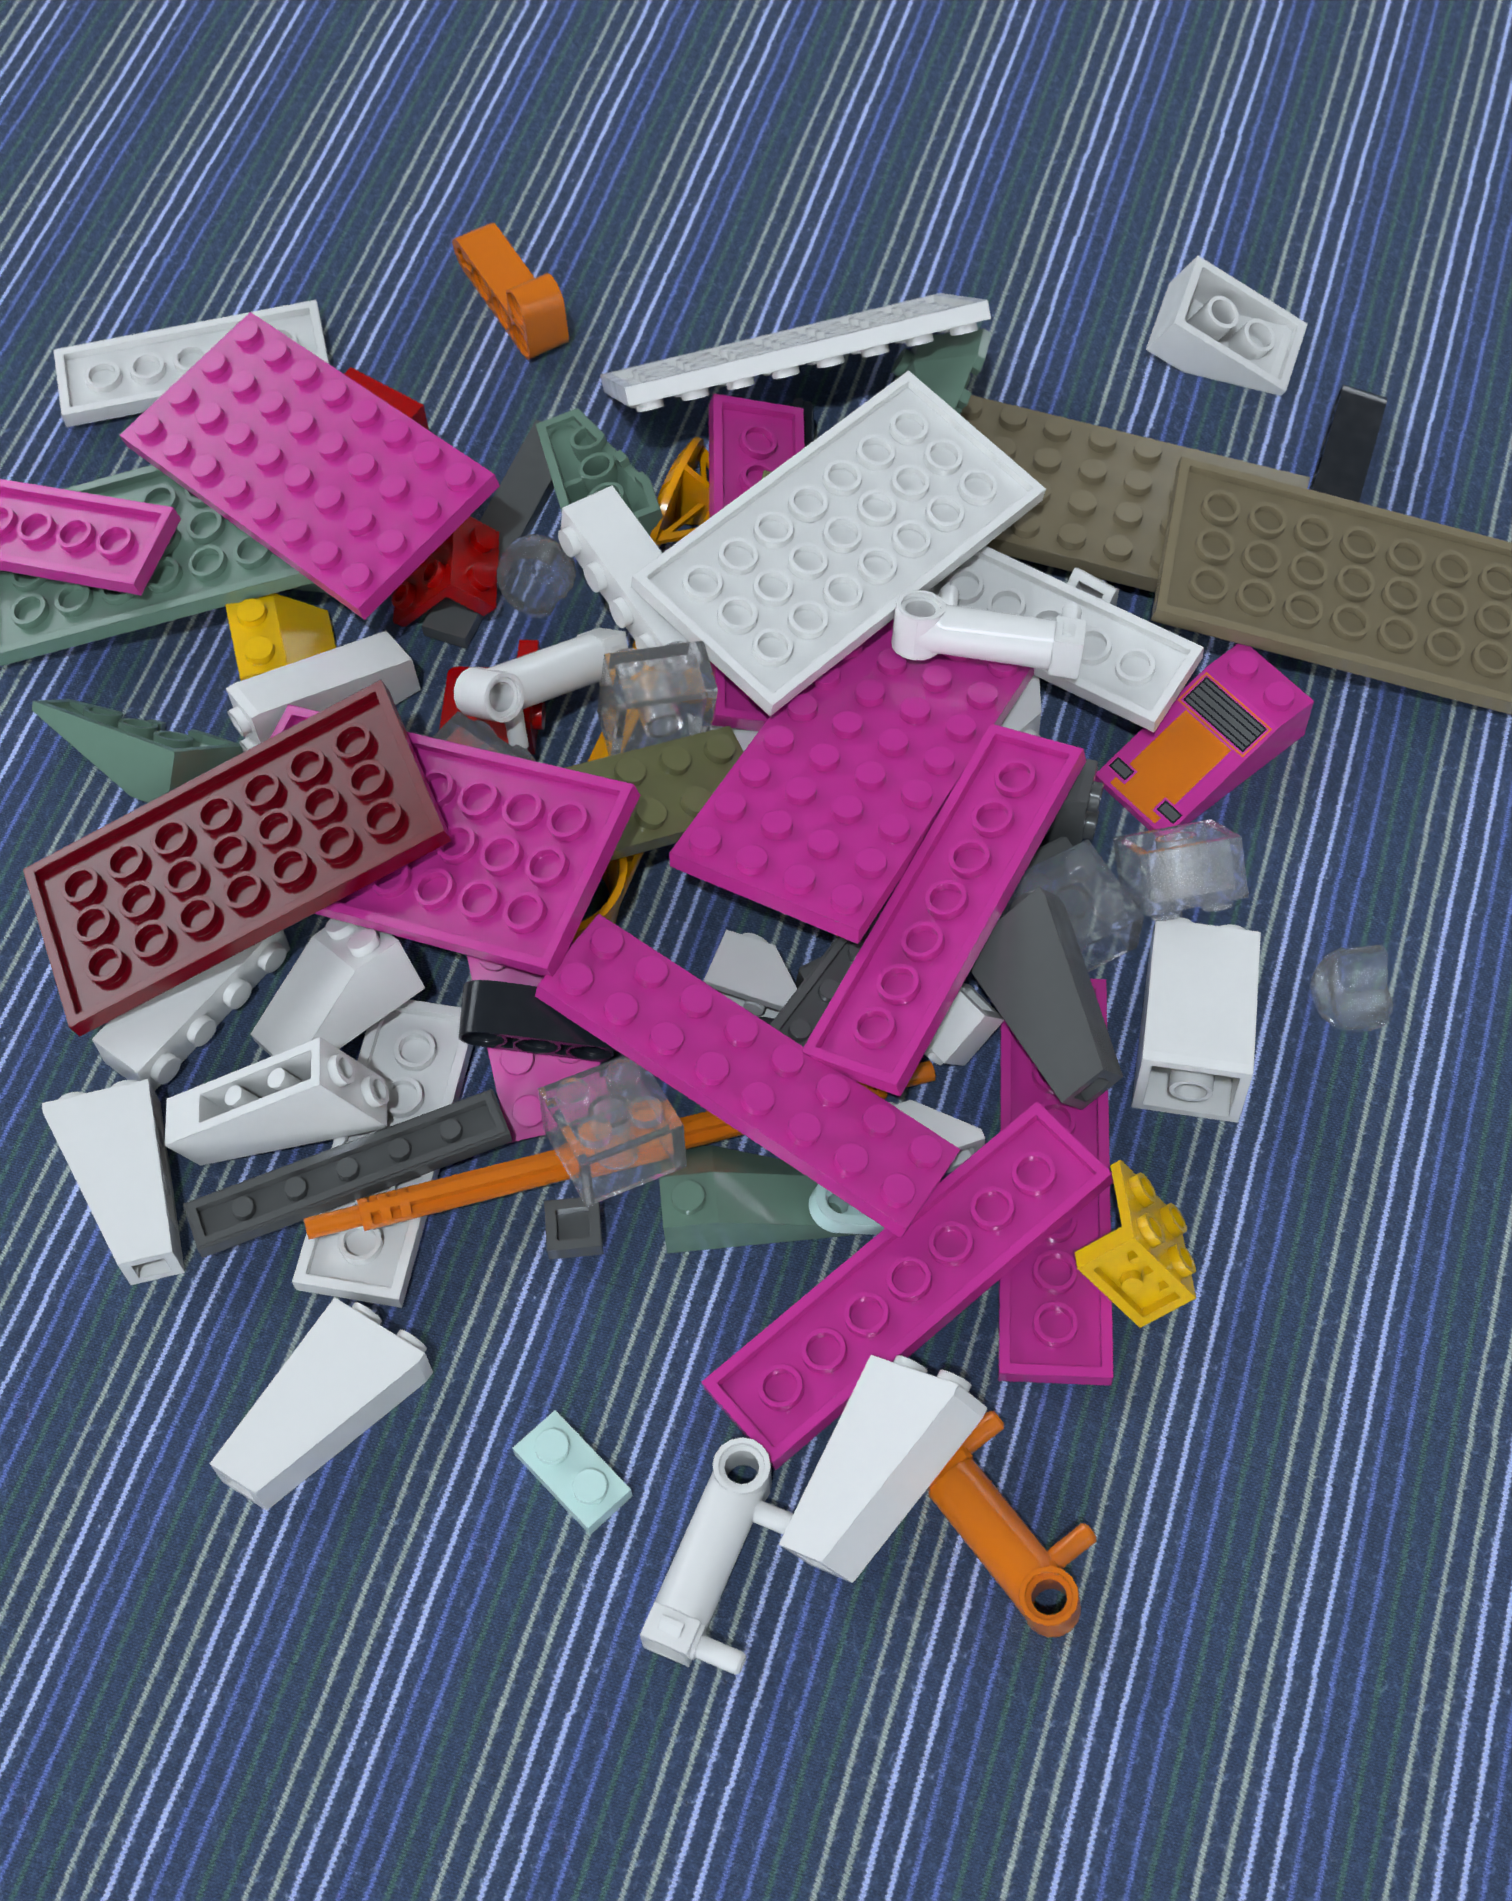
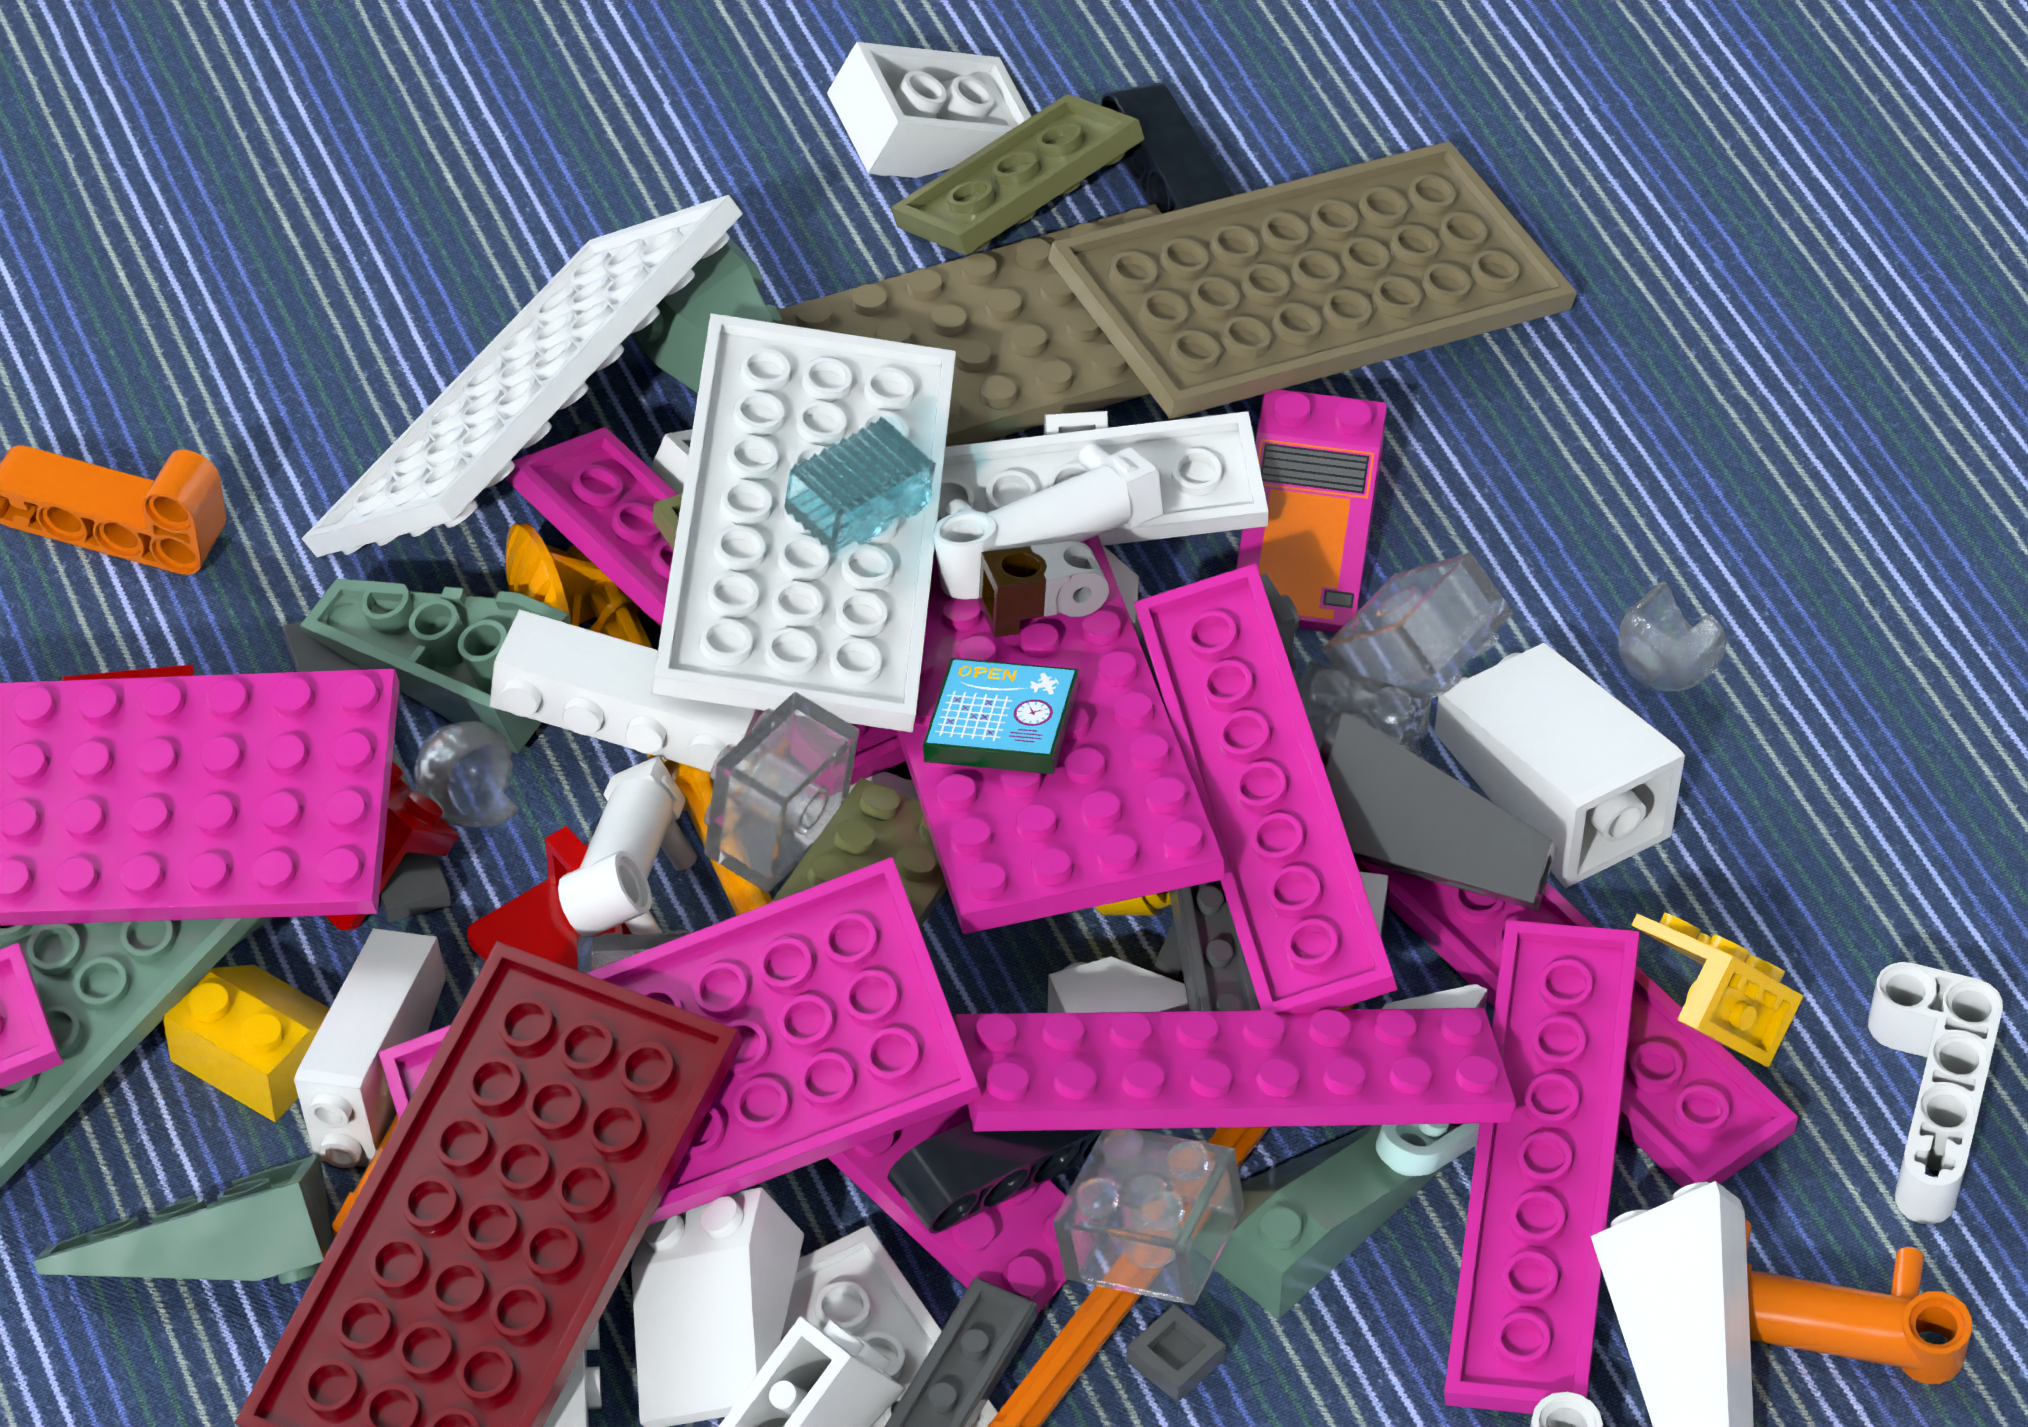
camera: 45 degrees left, 10 degrees down
none -> clear light blue brick [784,416,936,553]
none -> olive plate [890,94,1144,256]
none -> tile [923,658,1080,774]
none -> leg [978,541,1109,638]
none -> white beam [1868,962,2003,1225]

